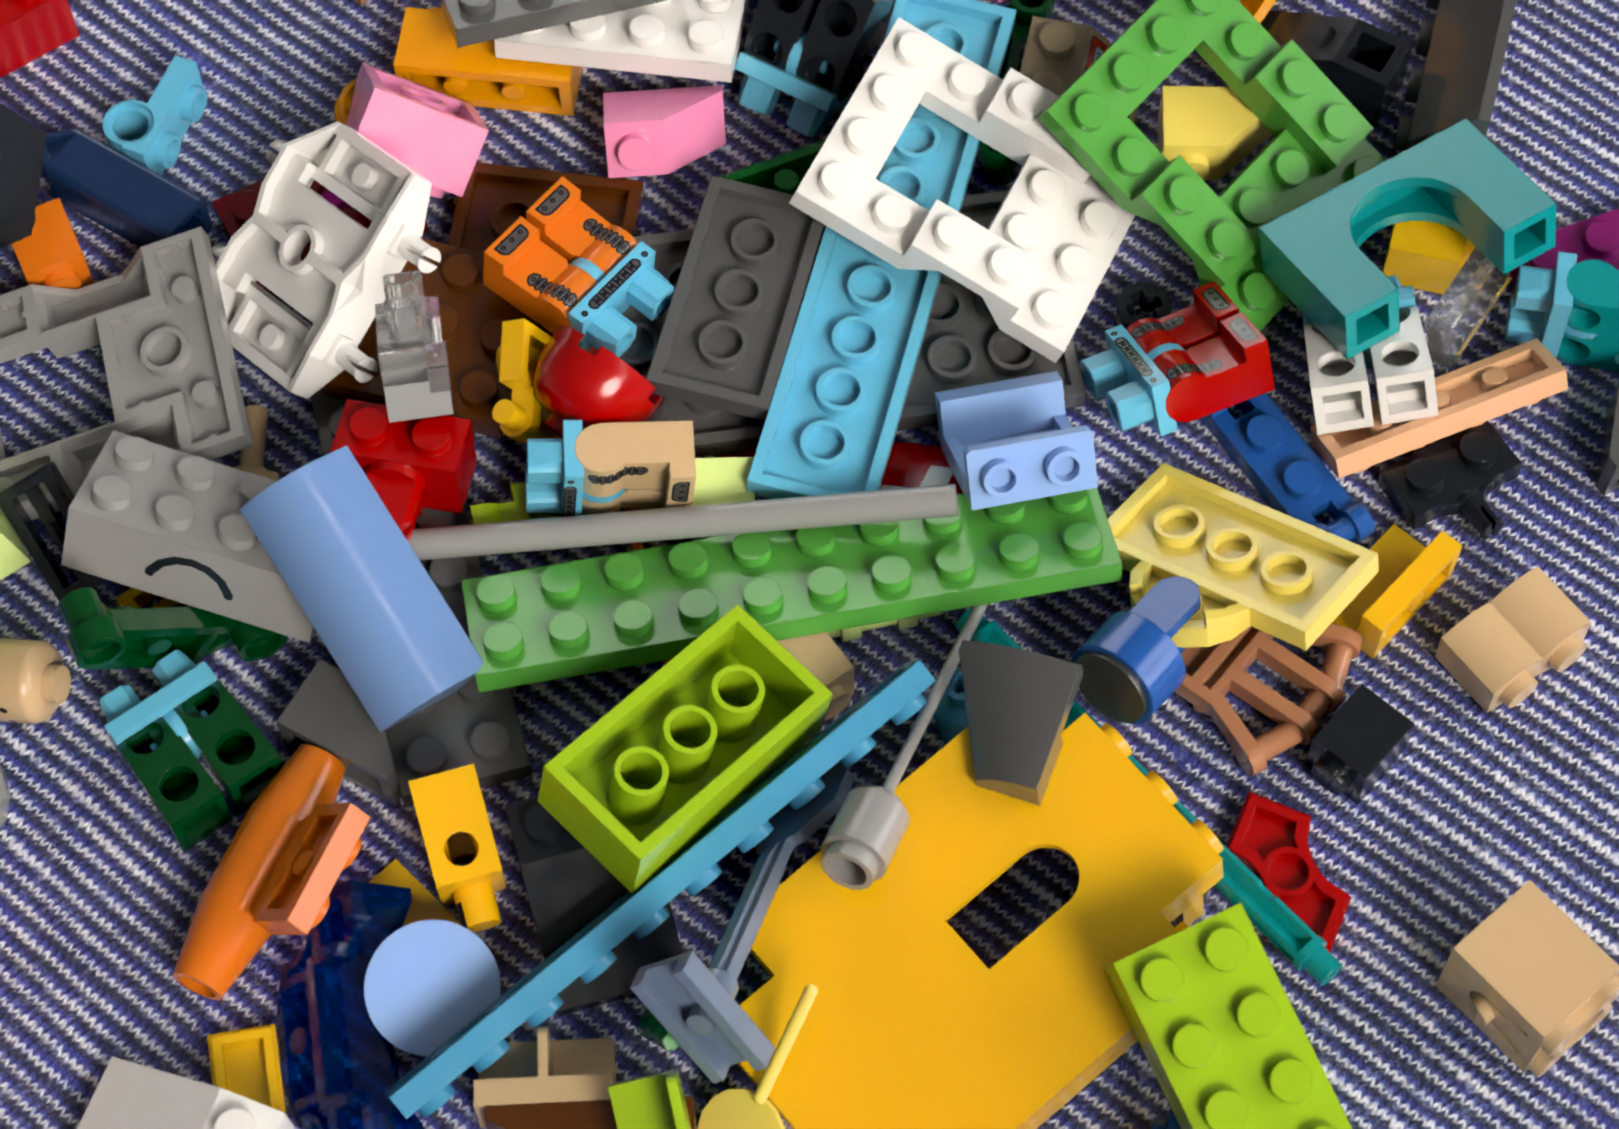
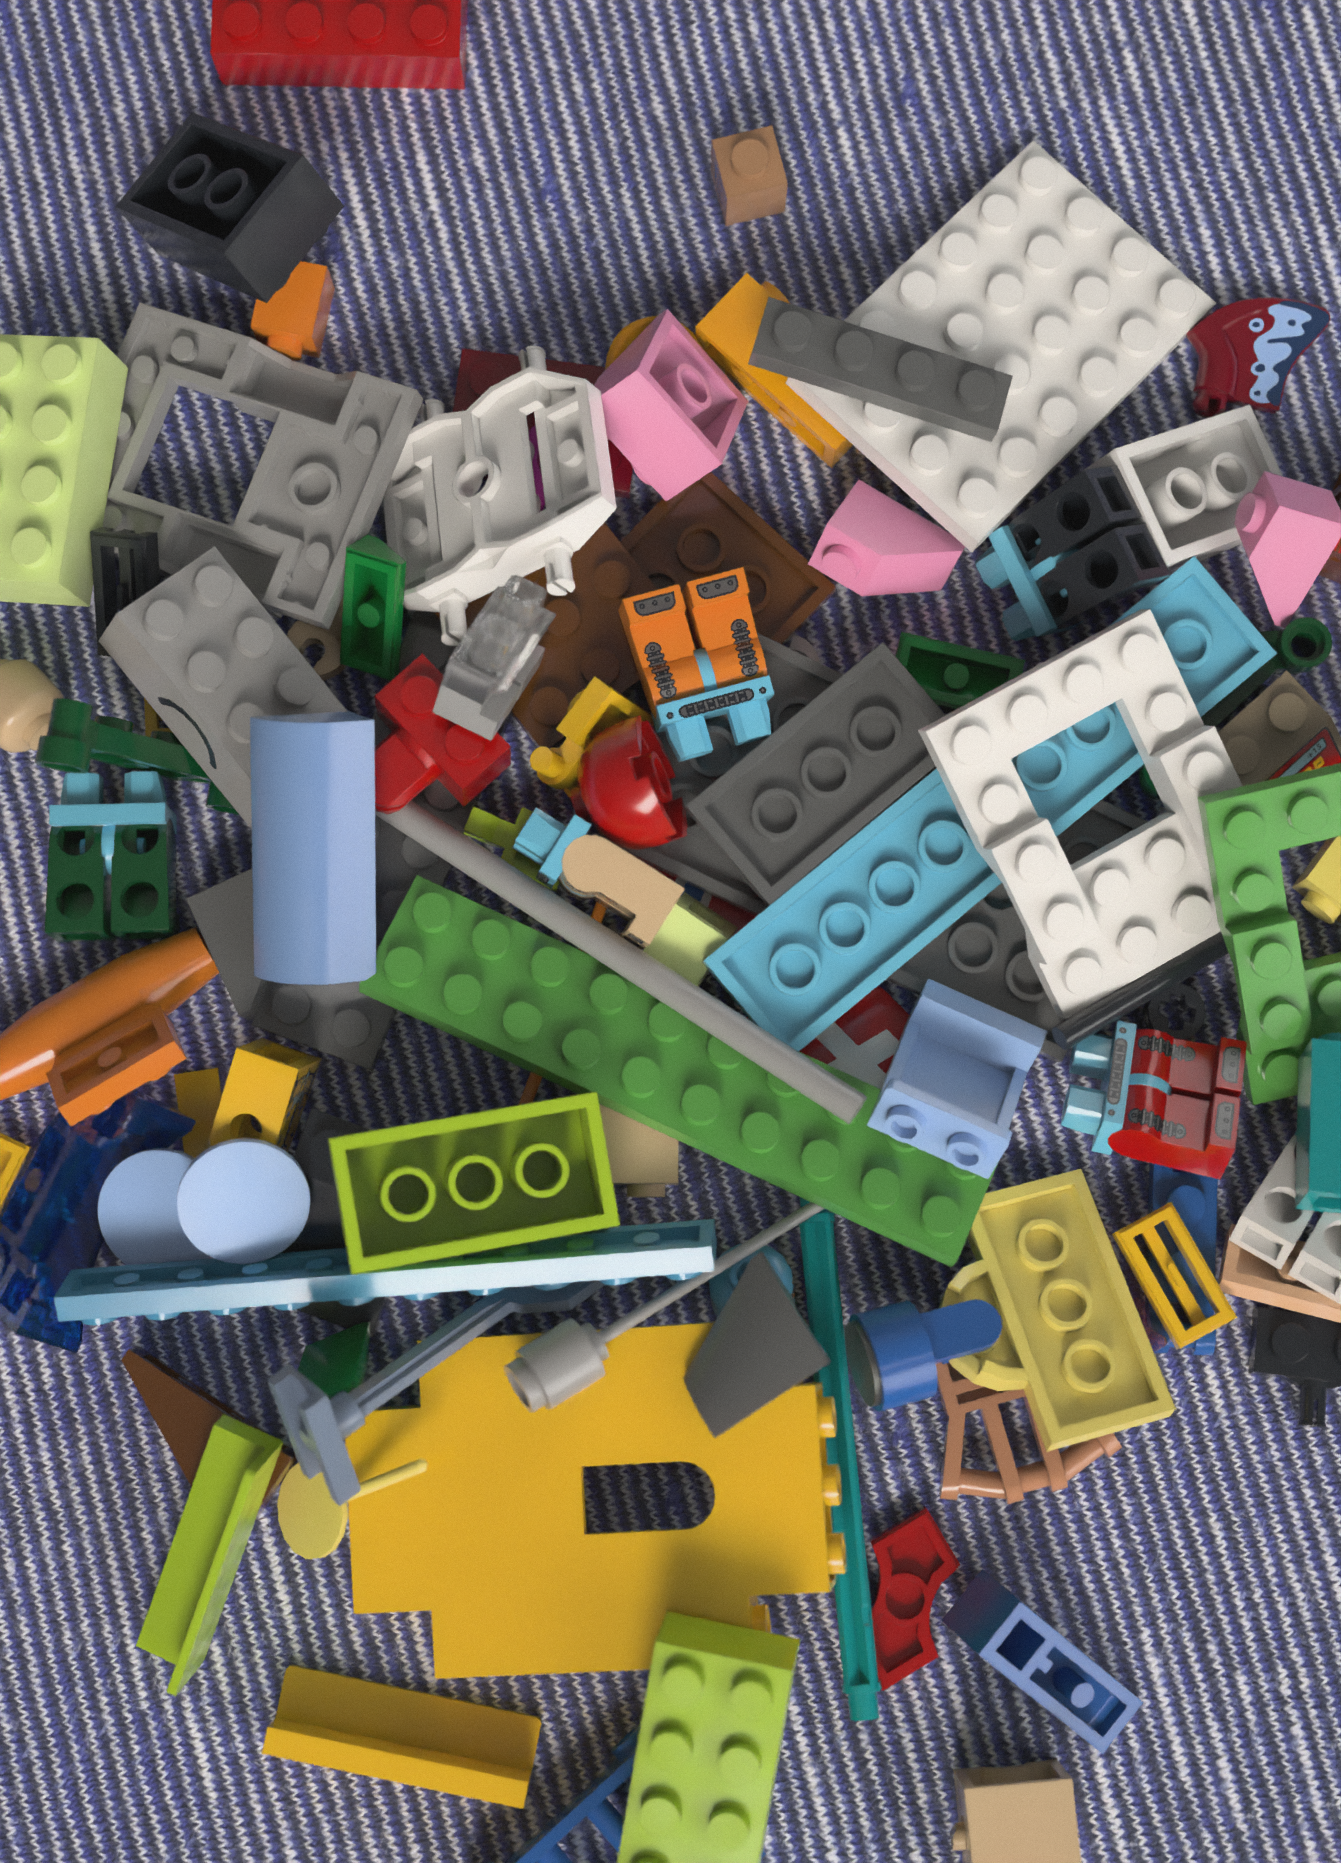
camera: 35 degrees right, 20 degrees up
dark blue piece [43,129,212,247] -> none
medium azure plate [102,55,208,175] -> none
tan panel [473,1026,616,1127] -> none
black brick [1305,684,1415,804] -> none
yellow panel [1332,524,1462,659] -> none
tan brick [1435,566,1591,713] -> none
none -> light blue piece [177,1138,310,1264]
none -> green slope [340,535,406,680]
none -> blue slope [941,1569,1143,1754]
none -> black bar [1052,932,1229,1050]
none -> yellow tile [1112,1202,1237,1349]

